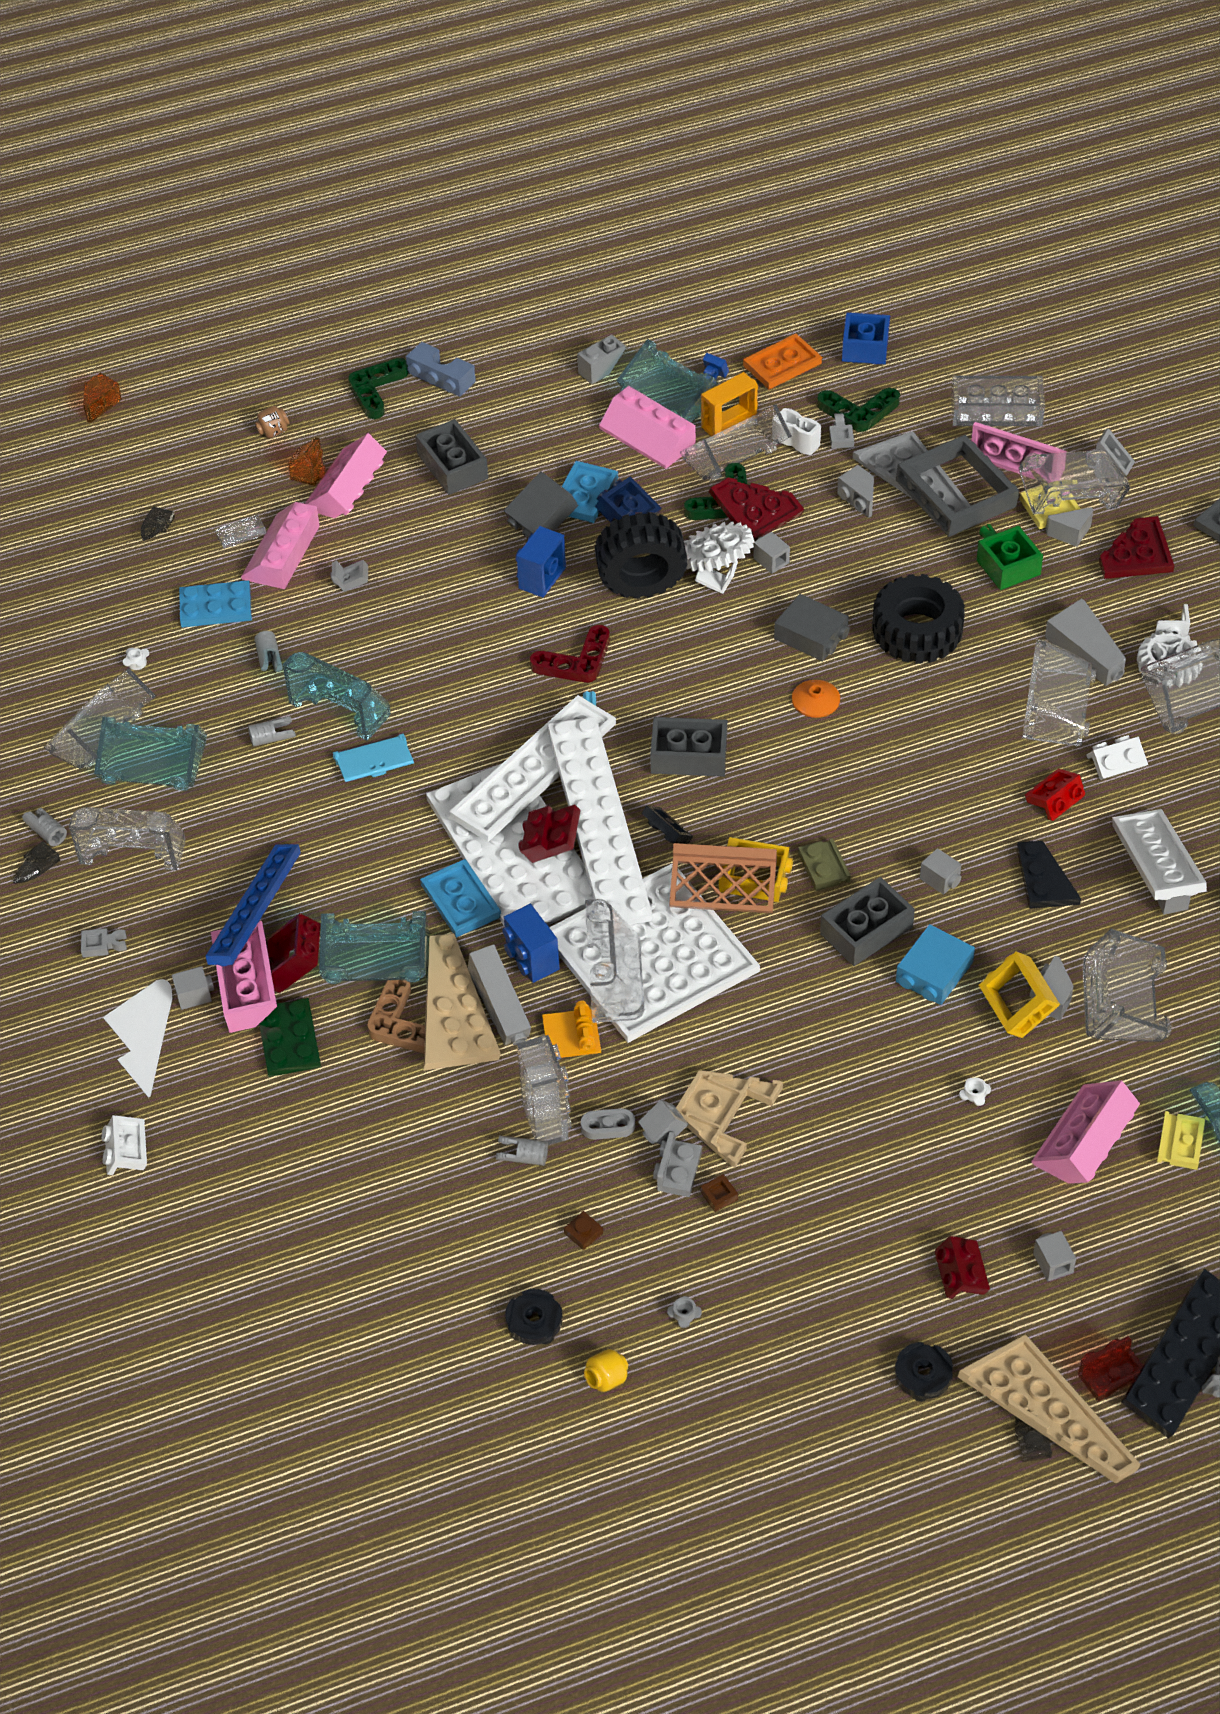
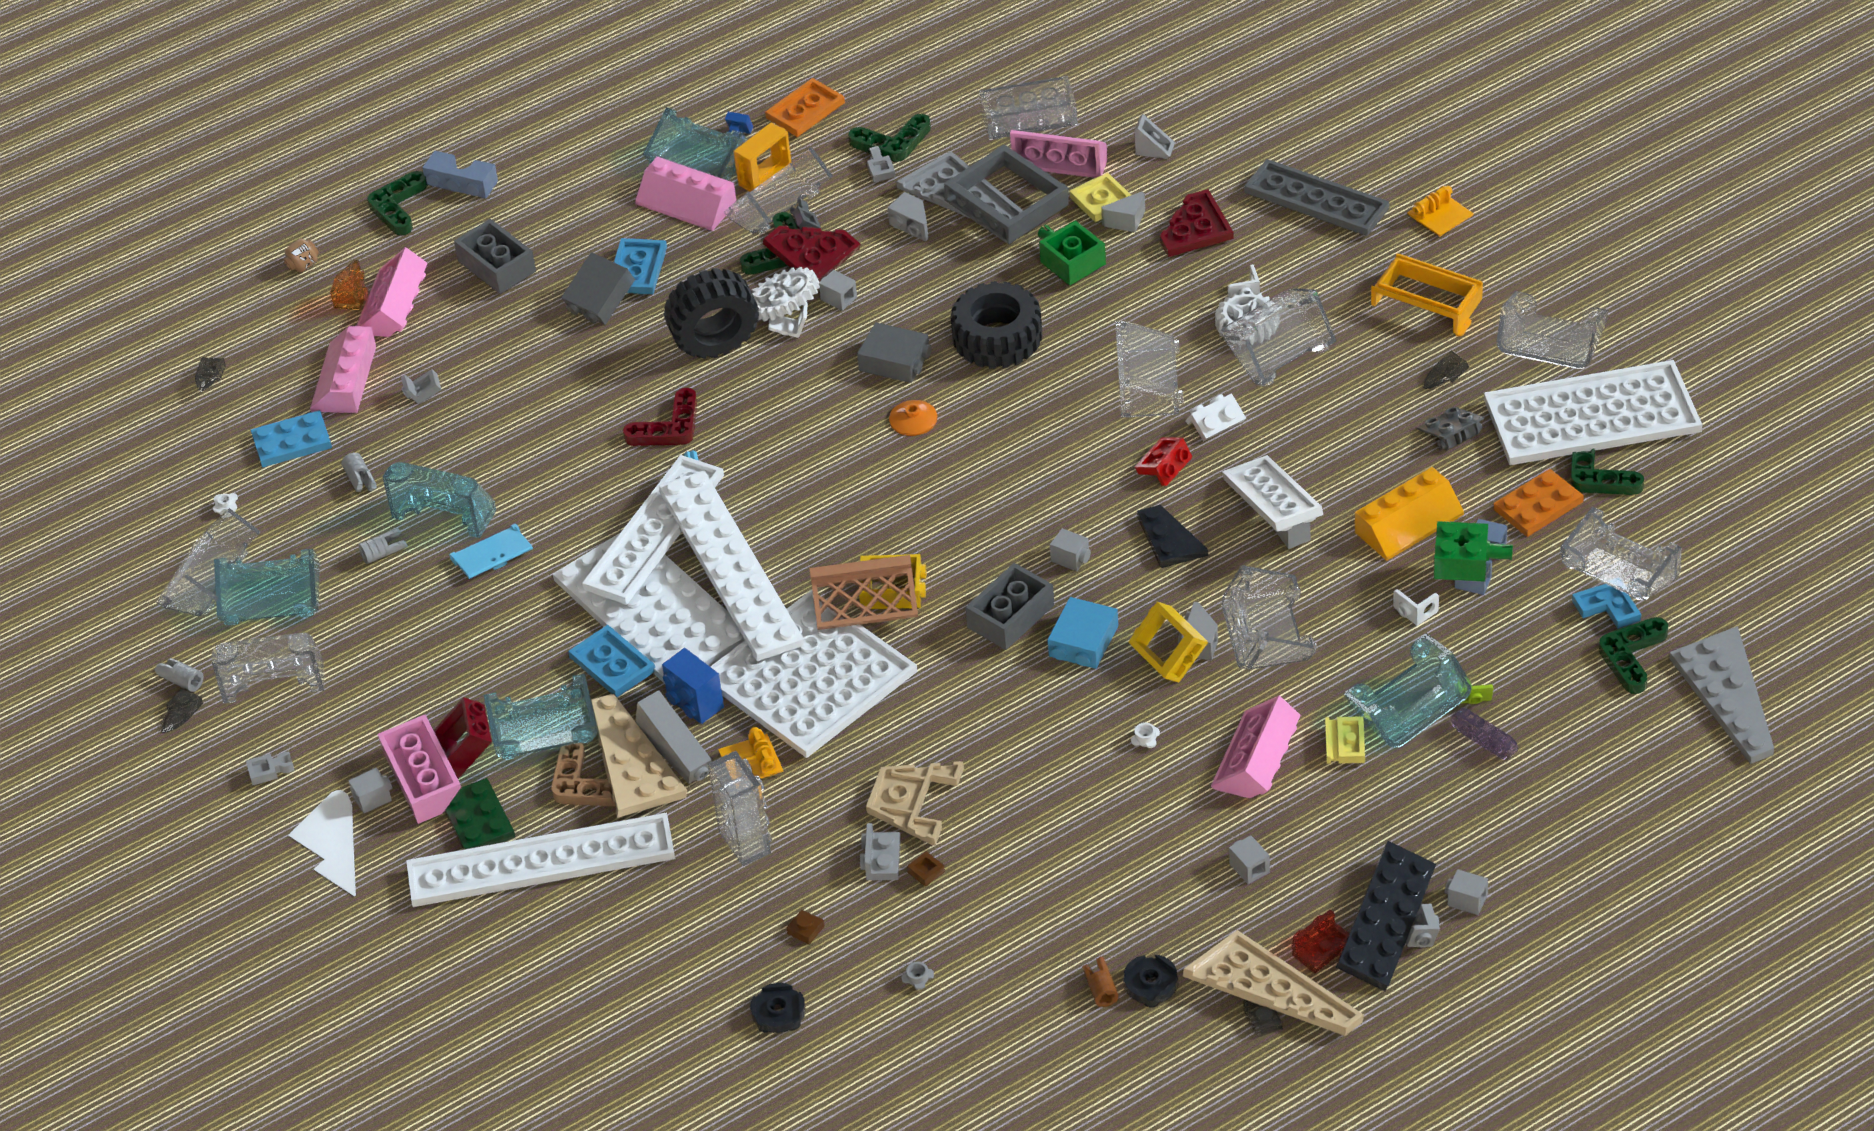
camera: 10 degrees left, 5 degrees down
clear orange slope [83,372,122,423] -> none
white bracket [102,1115,147,1175] -> none
blue plate [206,844,301,966] -> none
clear plate [215,514,267,549] -> none
light grey hinge [496,1135,548,1166] -> none
blue brick [515,526,566,598] -> none
dark red plate [518,804,581,863] -> none
light grey slope [577,335,625,384] -> none
light grey plate [581,1109,635,1140] -> none
yellow head [584,1349,628,1392] -> none
clear windscreen [585,899,645,1023] -> none
dark blue plate [595,476,662,523] -> none
light grey brick [639,1100,689,1145] -> none
black plate [641,805,693,844] -> none
dark grey brick [650,717,728,777] -> none
white brick [774,408,821,455] -> none
olive plate [798,838,851,891] -> none
blue brick [842,312,890,364] -> none
dark red bracket [935,1236,990,1299] -> none
clear windscreen [1018,449,1130,515] -> none
light grey slope [1045,599,1126,686] -> none
none -> white plate [406,813,675,907]
none -> dark grey plate [790,198,821,230]
none -> dark orange hinge [1082,956,1119,1007]

